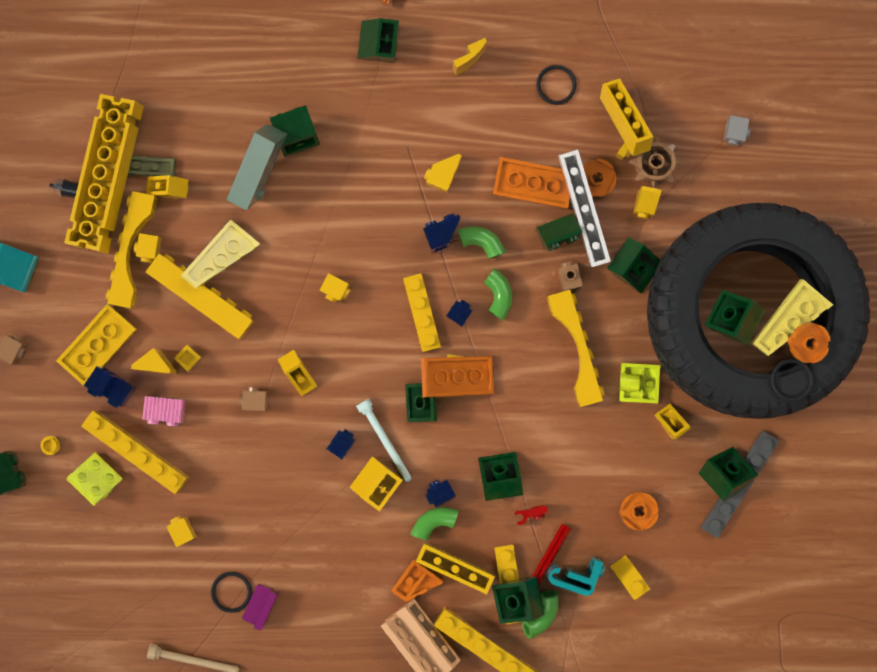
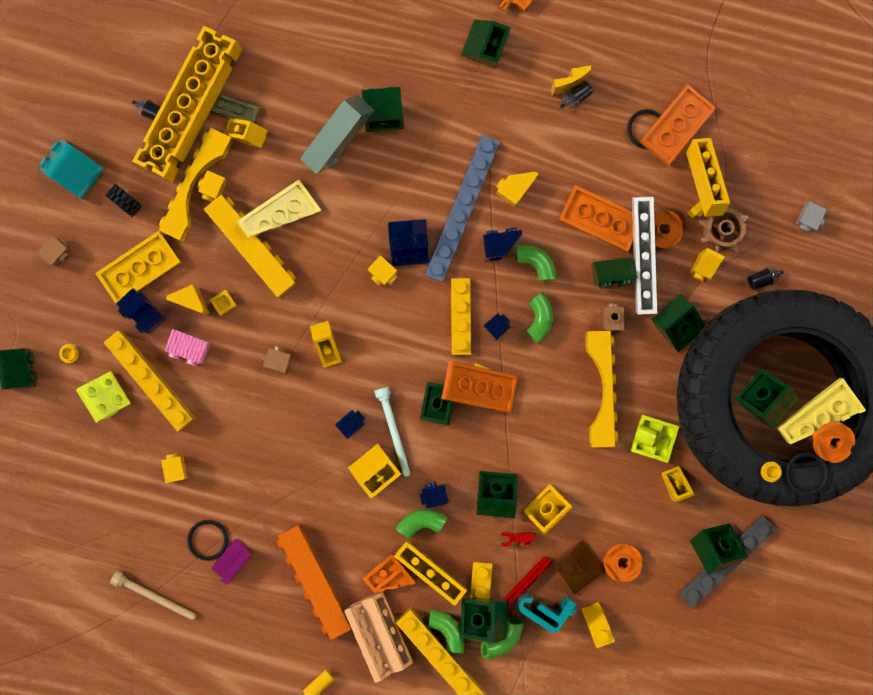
camera: 10 degrees right, 0 degrees up
none -> black tyre [106,184,142,218]
none -> orange brick [277,524,352,640]
none -> clear blue slope [388,219,430,266]
none -> sand blue plate [425,135,500,283]
none -> bright green cylinder [428,609,465,653]
none -> yellow slope [522,484,573,534]
none -> reddish brown slope [552,540,605,594]
none -> black piece [560,81,593,109]
none -> orange tile [640,84,716,166]
none -> black piece [747,267,784,290]
none -> yellow plate [761,462,782,482]

